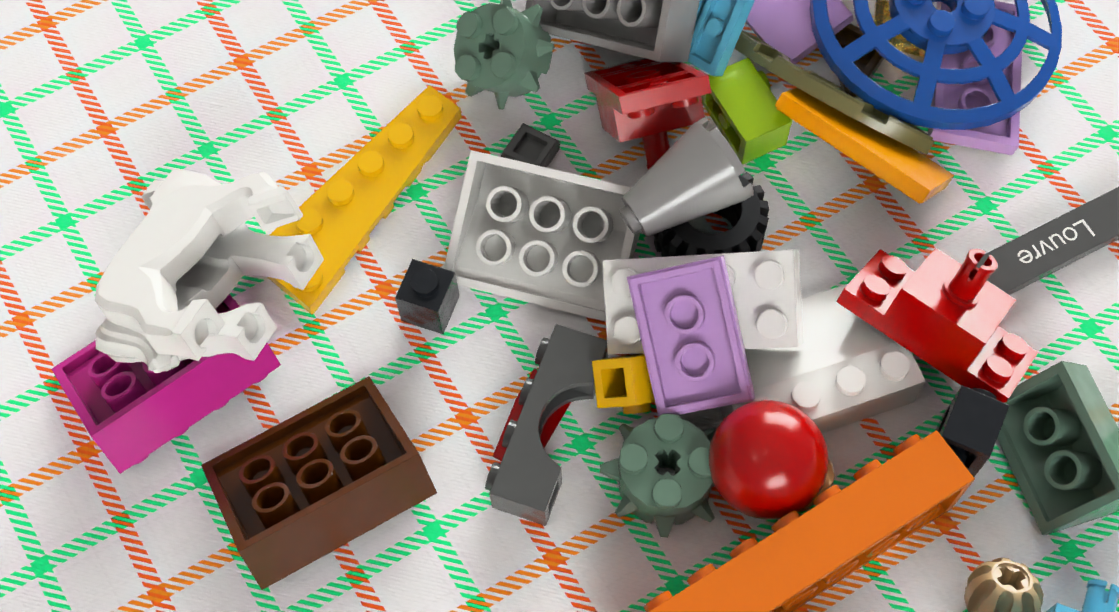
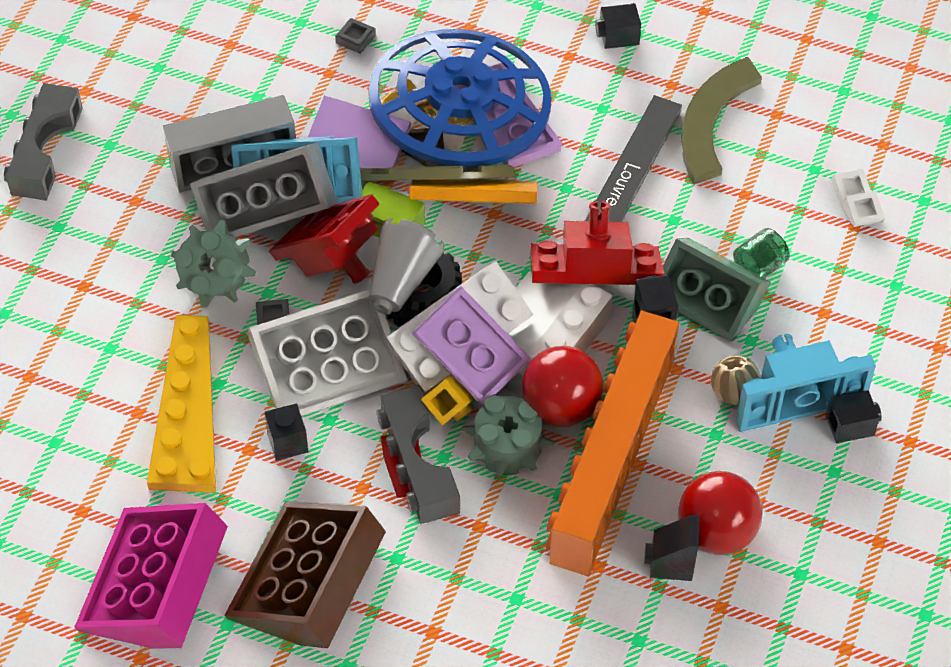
camera: 40 degrees left, 10 degrees down
white piece [95,169,324,373] -> none

